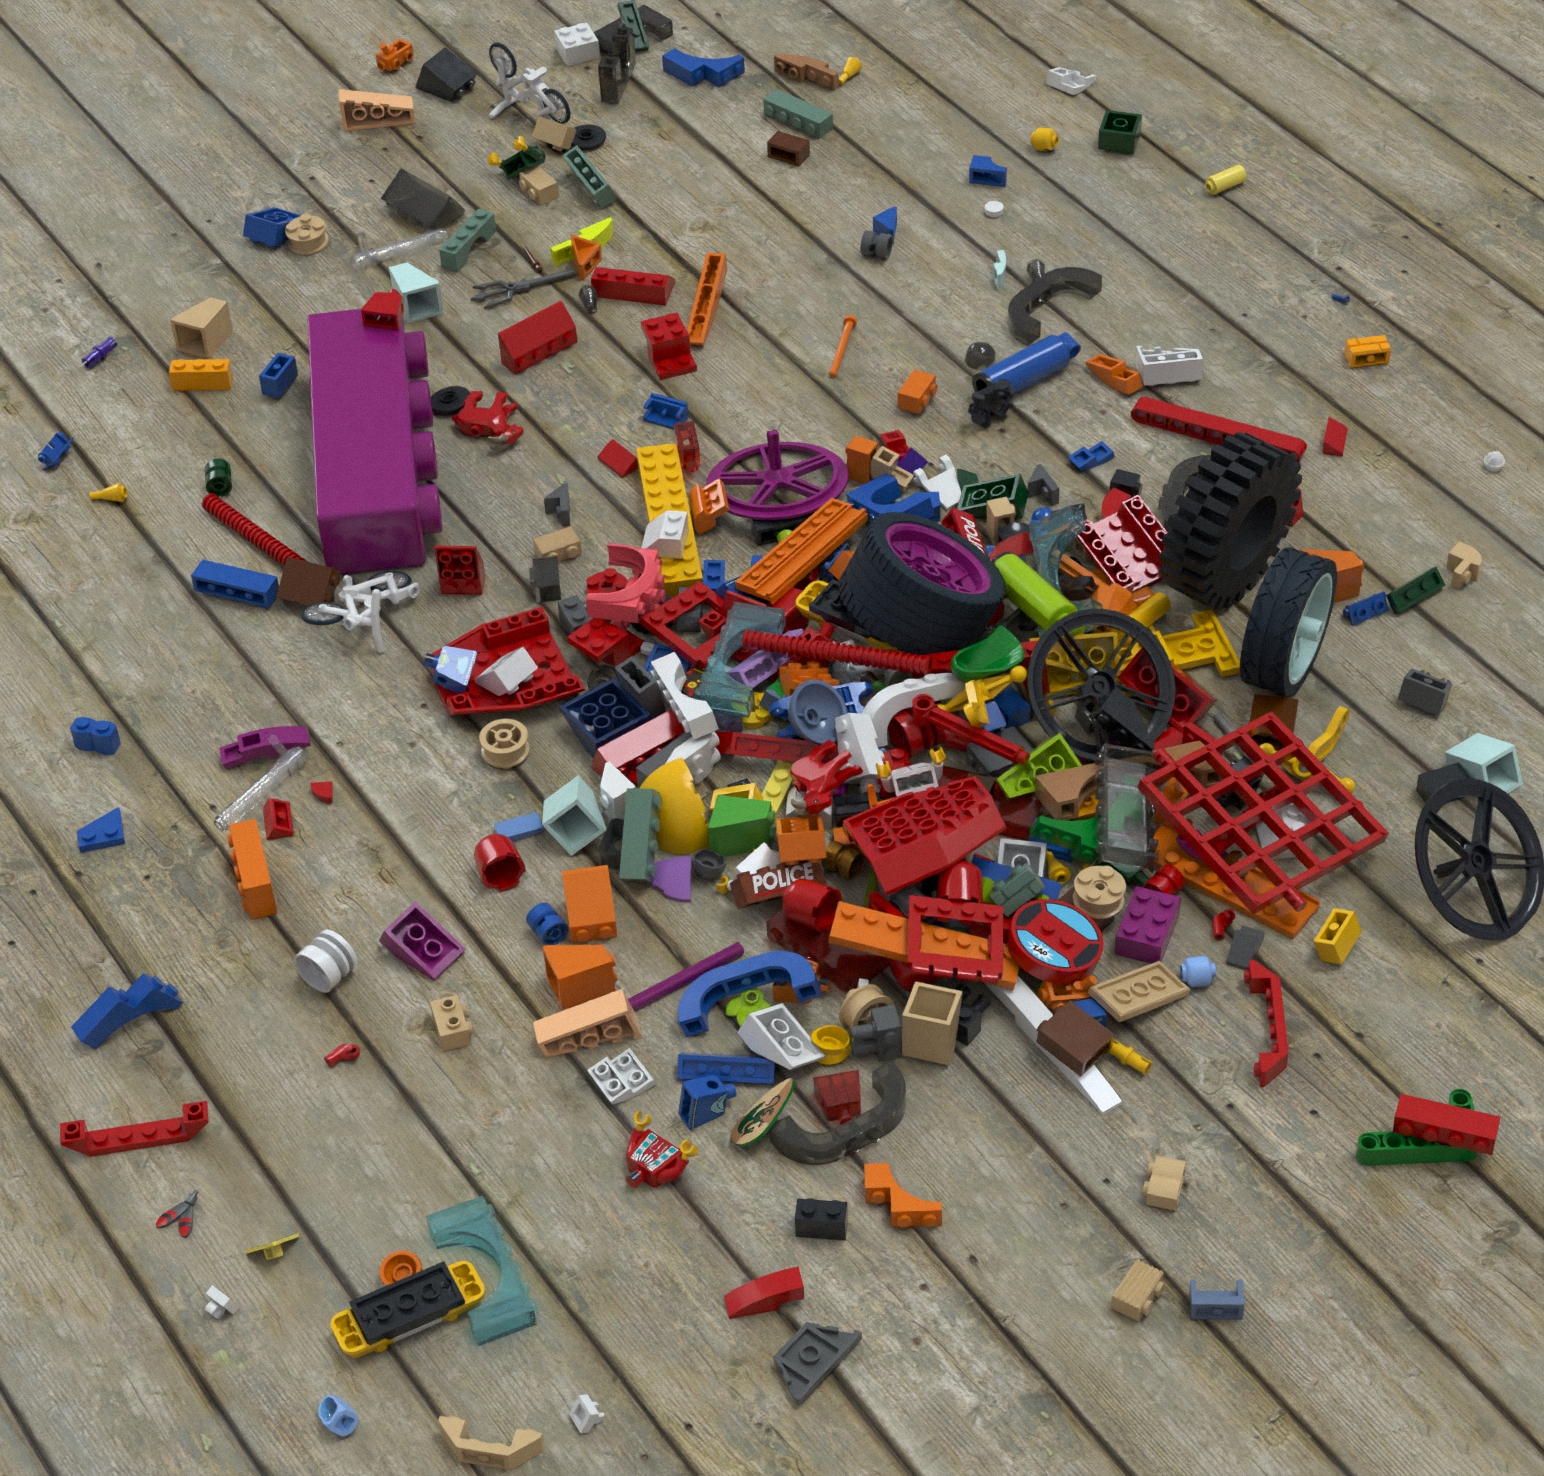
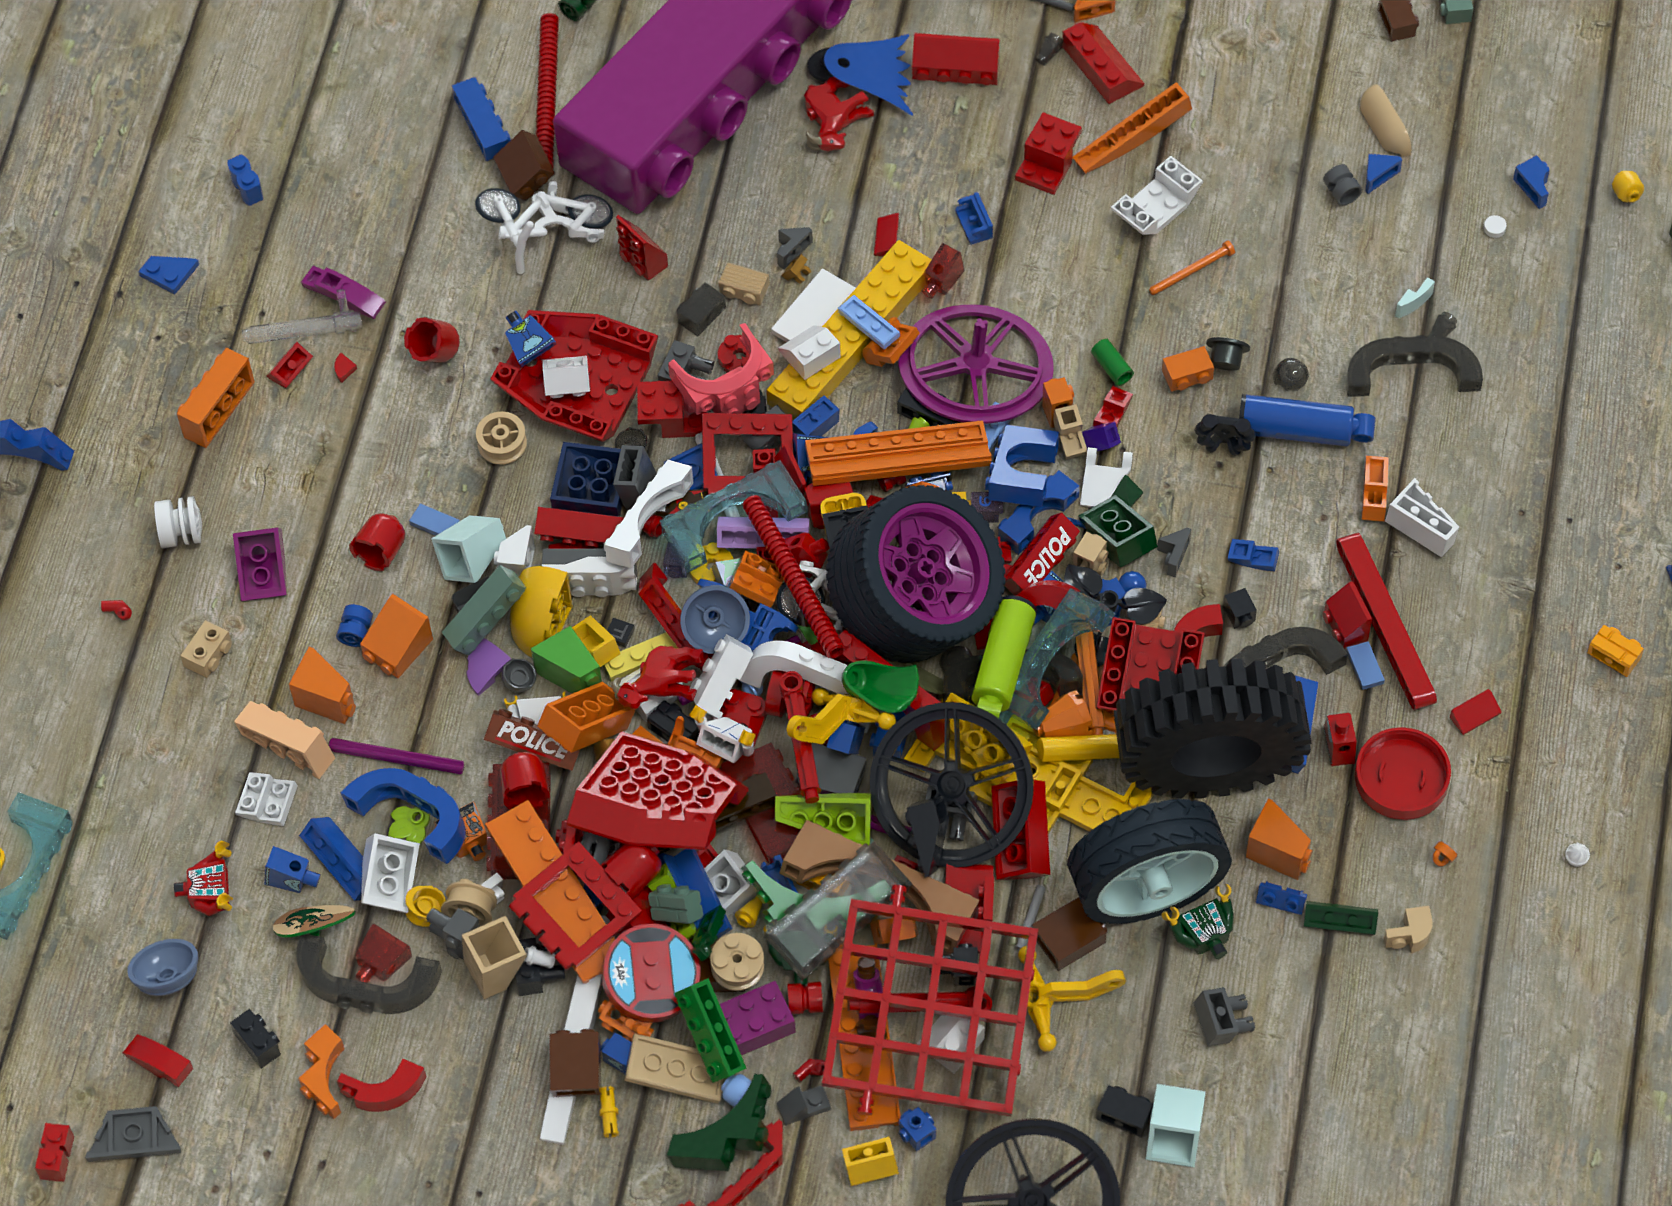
camera: 45 degrees right, 15 degrees up
none -> red piece [35,1123,74,1182]
none -> sand blue hat [127,939,199,996]
none -> red arch [337,1058,427,1112]
none -> red cylinder [404,317,460,363]
none -> white pin [524,946,555,968]
none -> dark green arch [667,1074,772,1171]
none -> green brick [674,978,747,1083]
none -> dark green hinge [691,905,726,961]
none -> white tile [771,268,856,342]
none -> pearl gold tile [781,254,811,284]
none -> blue piece [824,34,914,116]
none -> light blue tile [838,295,900,350]
none -> blue brick [898,1107,936,1152]
none -> green pin [1091,339,1134,386]
none -> white slope [1111,156,1203,235]
none -> torso [1162,884,1234,959]
none -> pearl dark grey piece [1206,337,1250,371]
none -> red slope [1322,581,1372,650]
none -> red brick [1355,727,1451,820]
none -> tan brick [1360,84,1411,157]
none -> orange tile [1433,841,1457,867]

